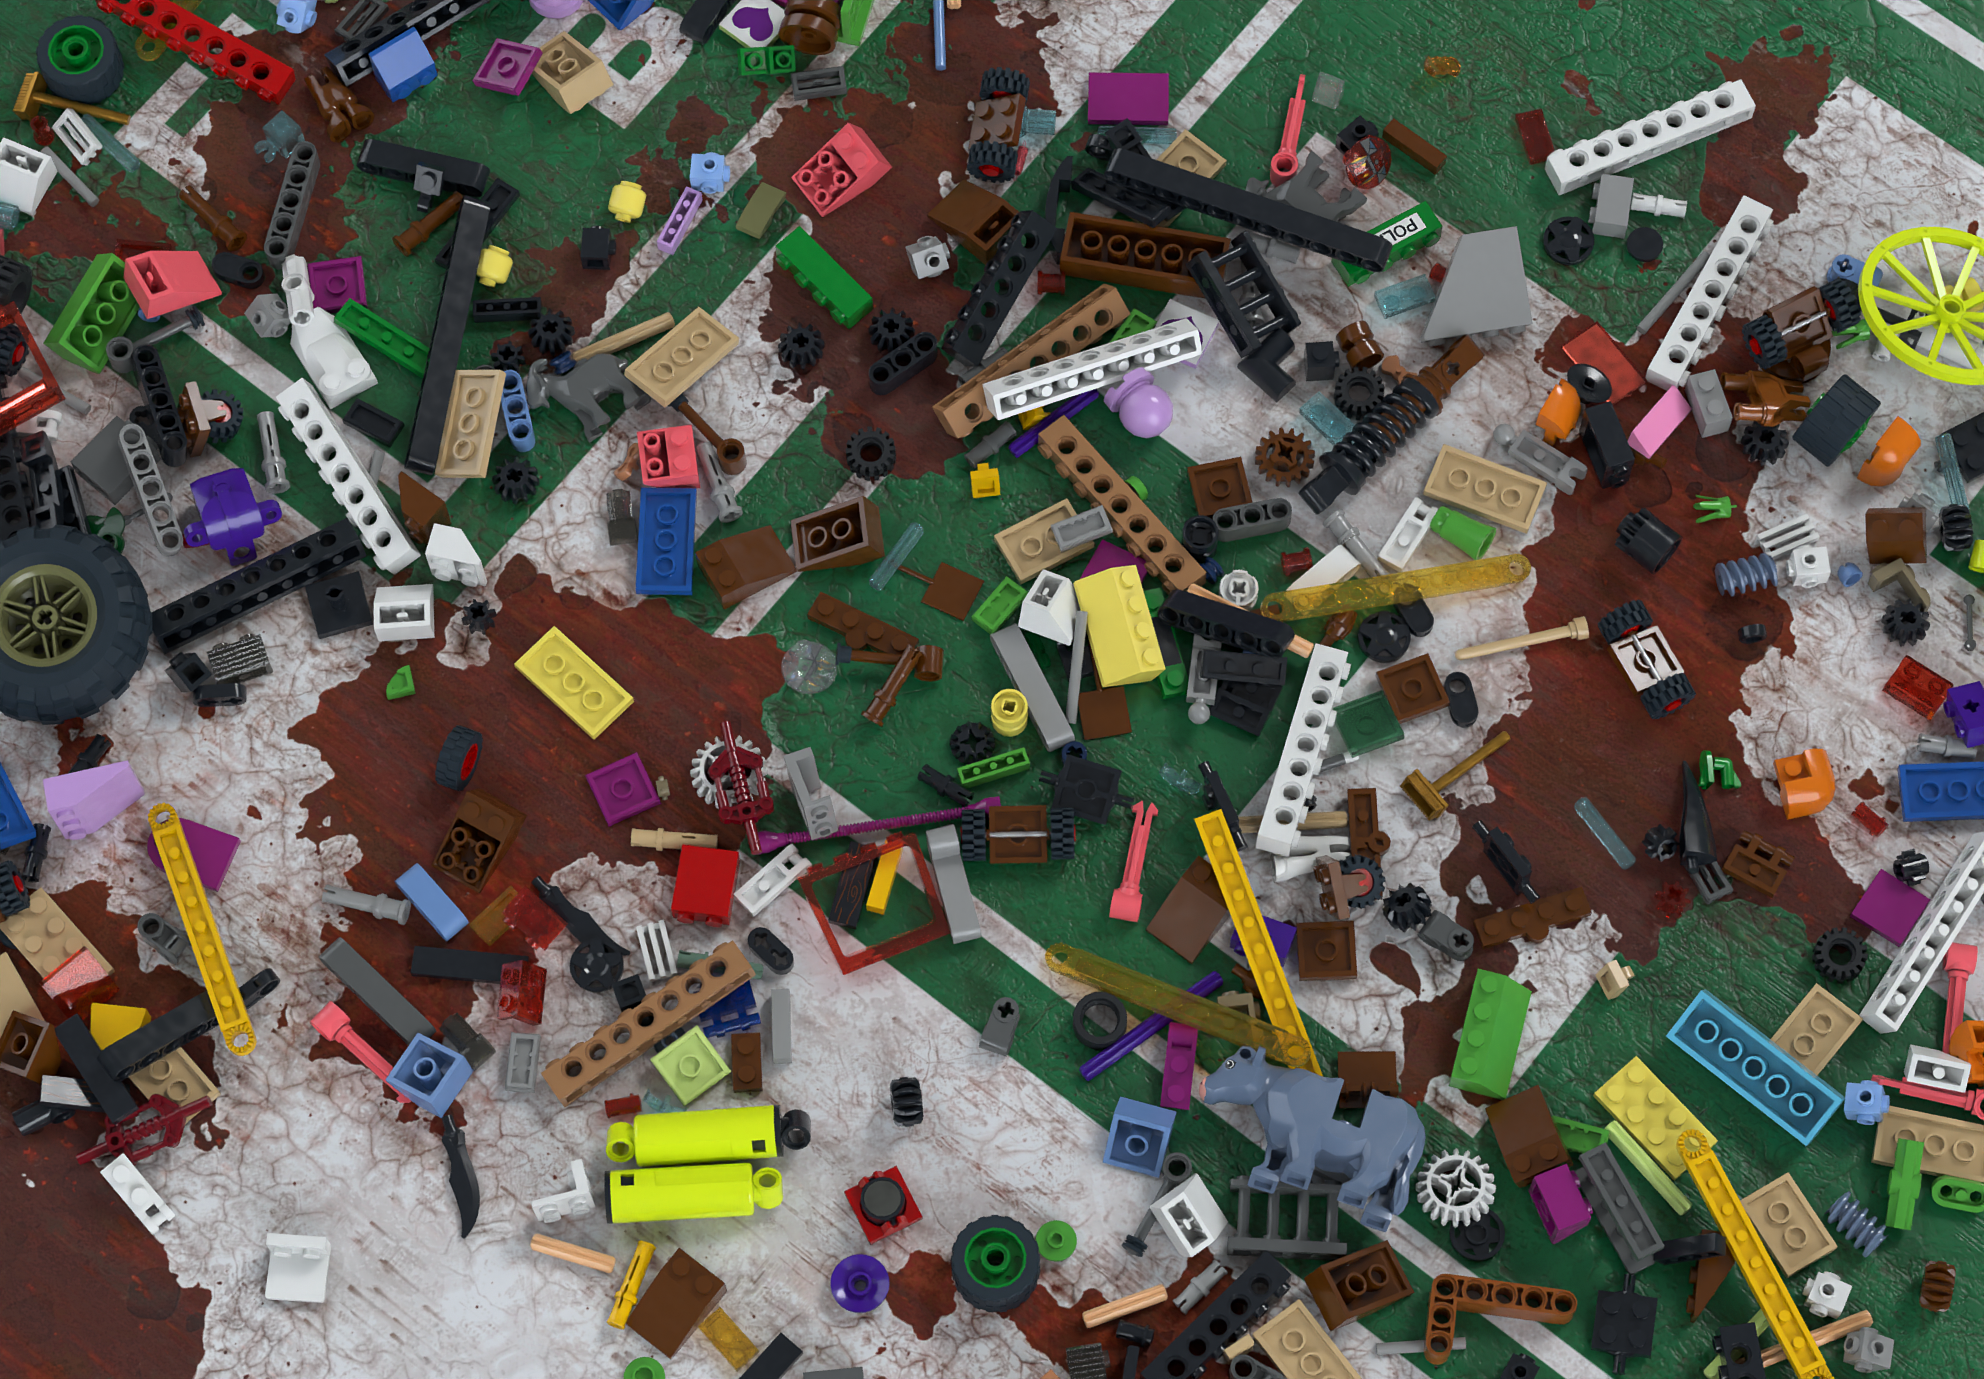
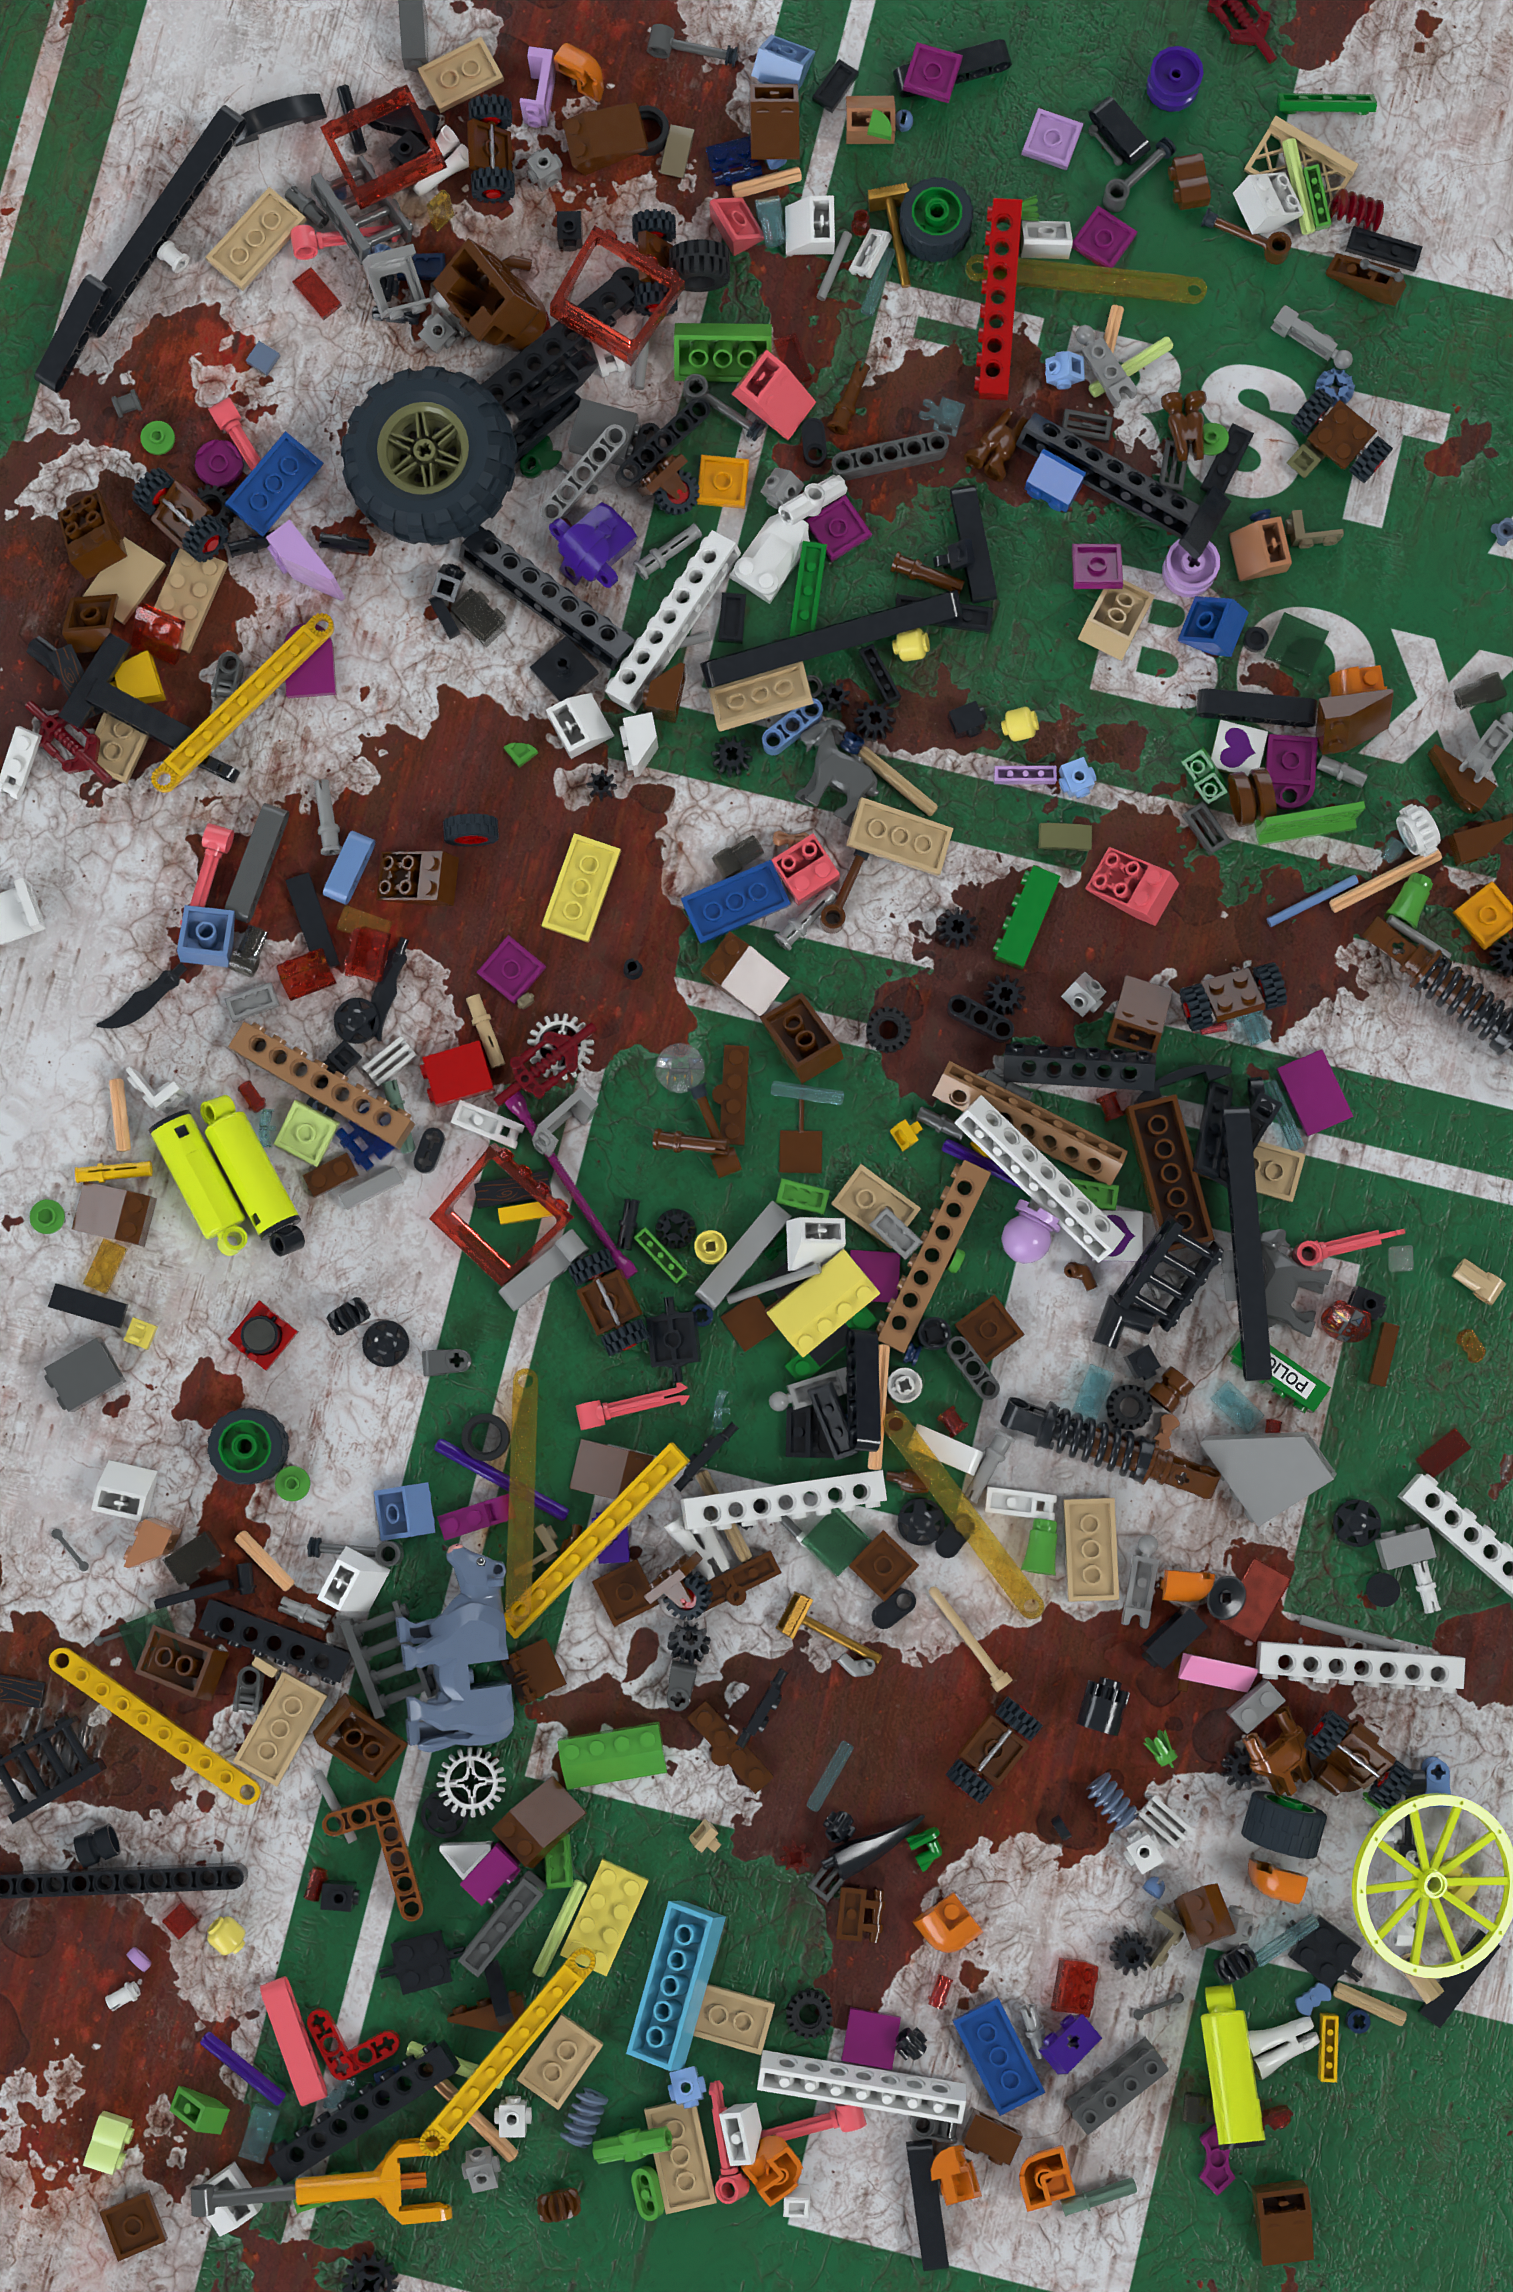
camera: 65 degrees right, 15 degrees up
dark purple dish [830,1254,889,1313] -> none
reddish brown gear [1255,428,1315,487] -> none
none -> light yellow tile [123,1317,158,1350]
none -> black wheel [362,1320,410,1367]
none -> white slope [439,1841,493,1880]
none -> black pin [623,958,643,980]
none -> light orange tile [696,455,749,509]
none -> light grey arm [837,1652,875,1677]
none -> reddish brown arm [1064,1262,1098,1291]
none -> tan piece [1452,1258,1506,1305]

